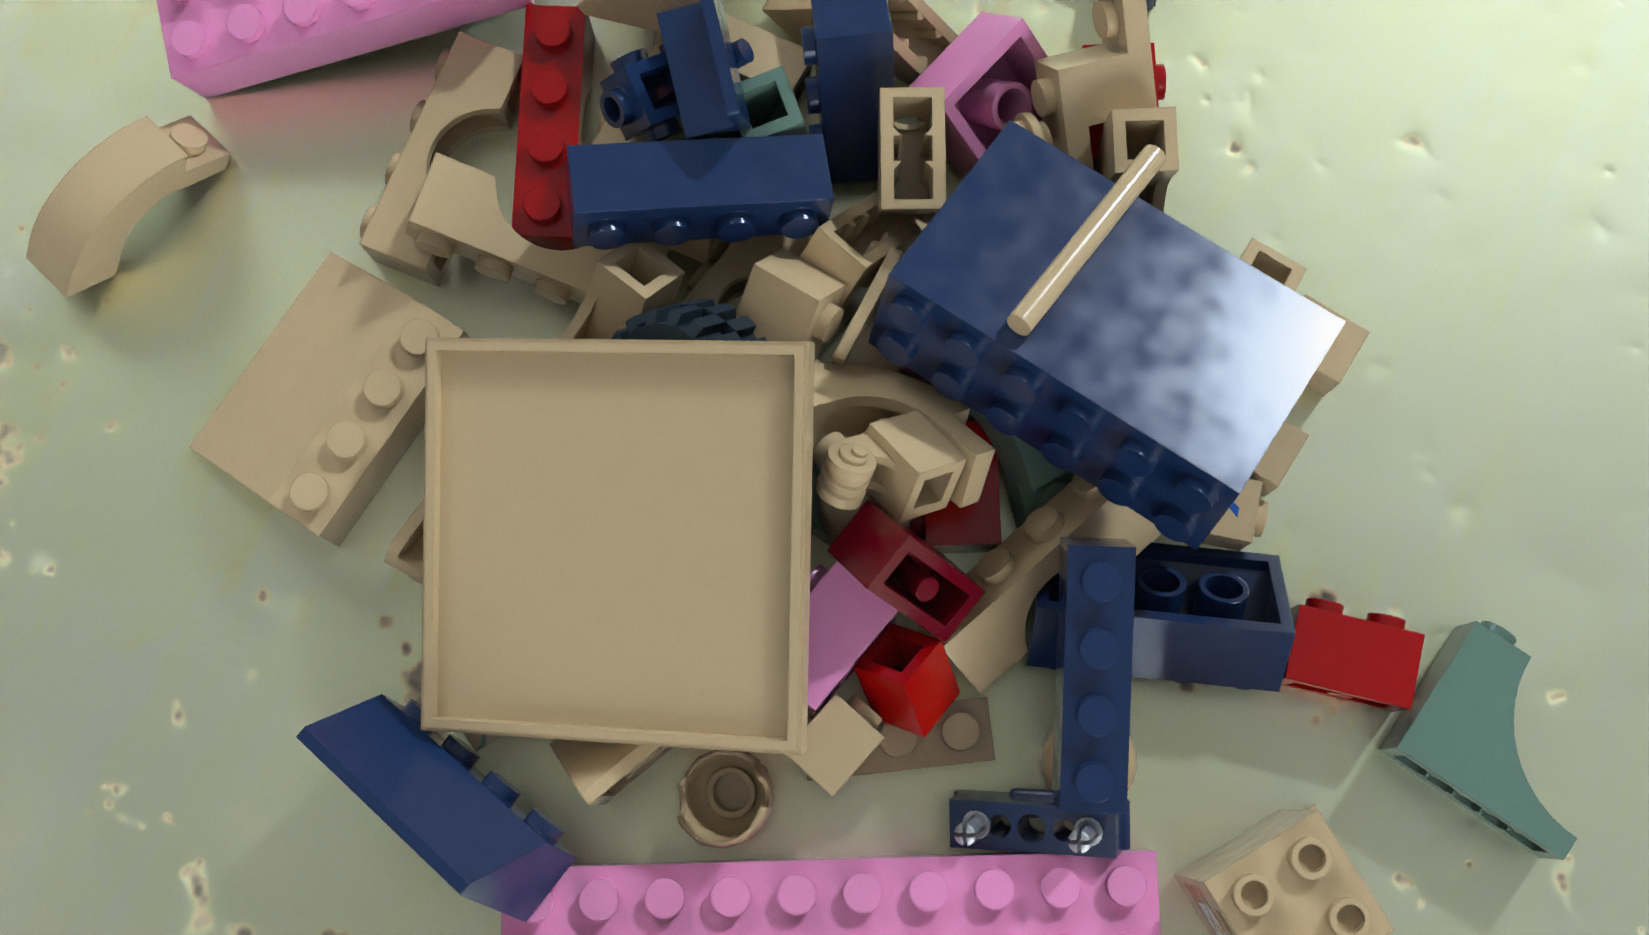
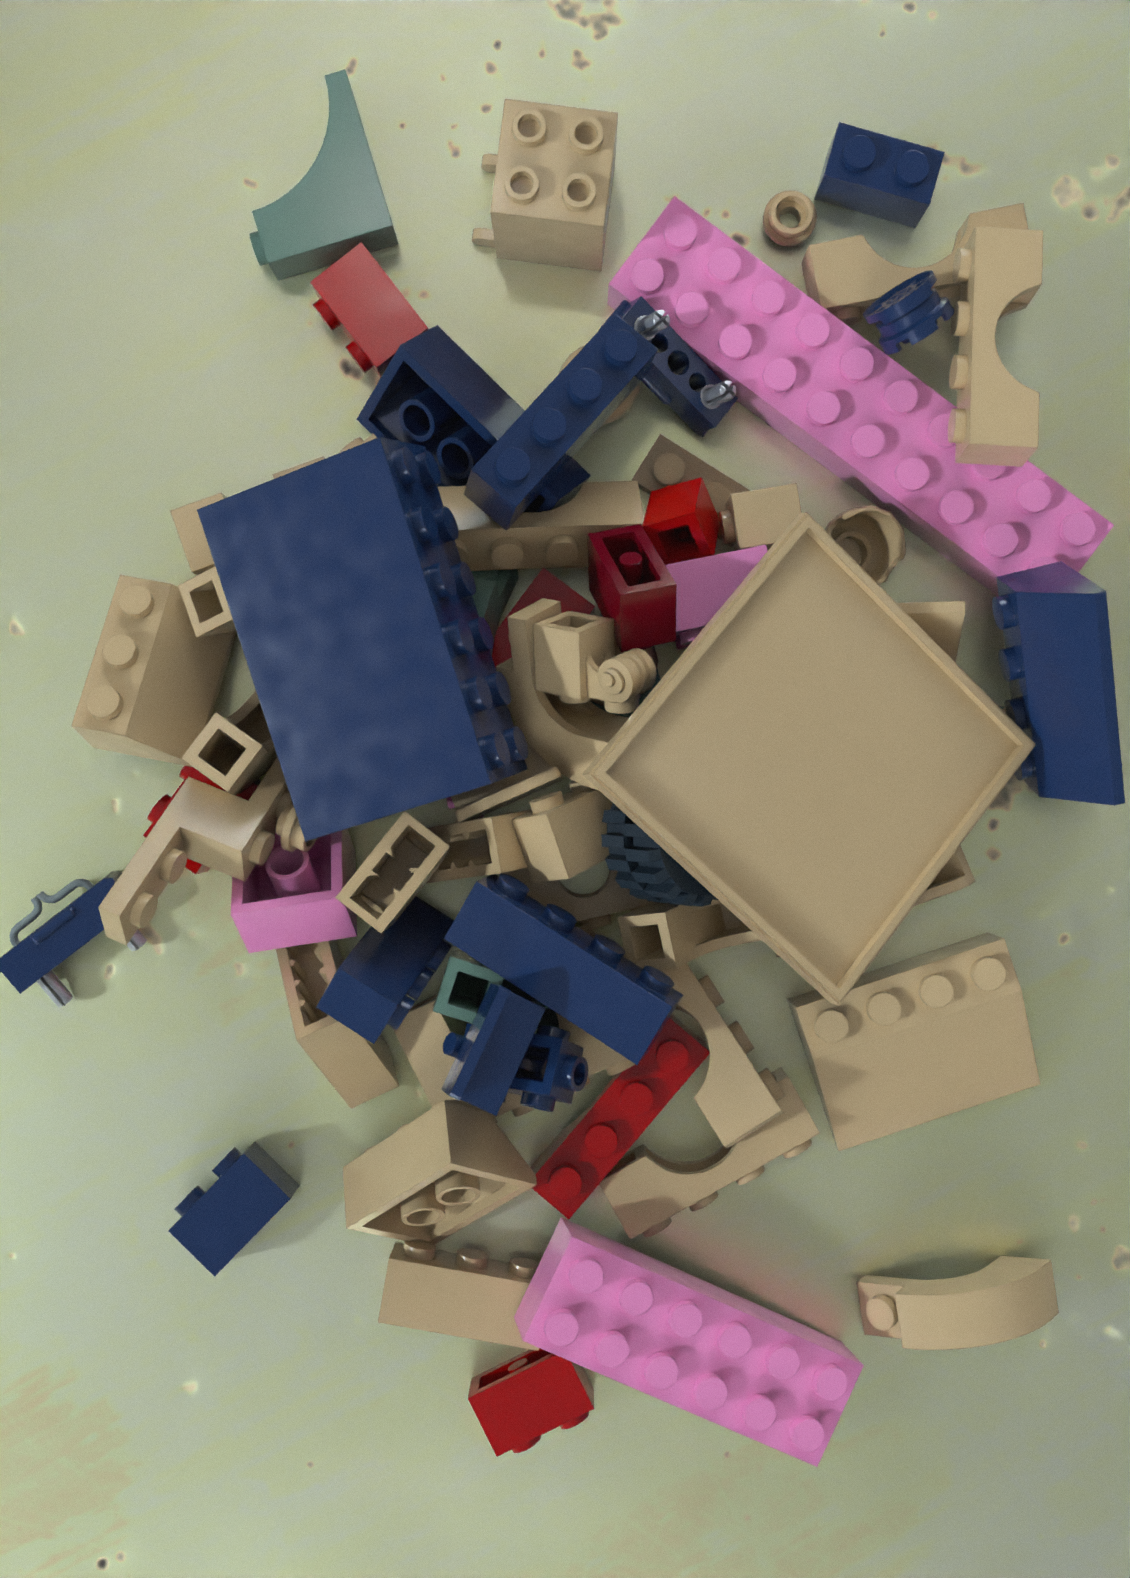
camera: 140 degrees left, 10 degrees up
tan bar [1007,144,1166,336] -> none
none -> tan slope [71,575,237,767]

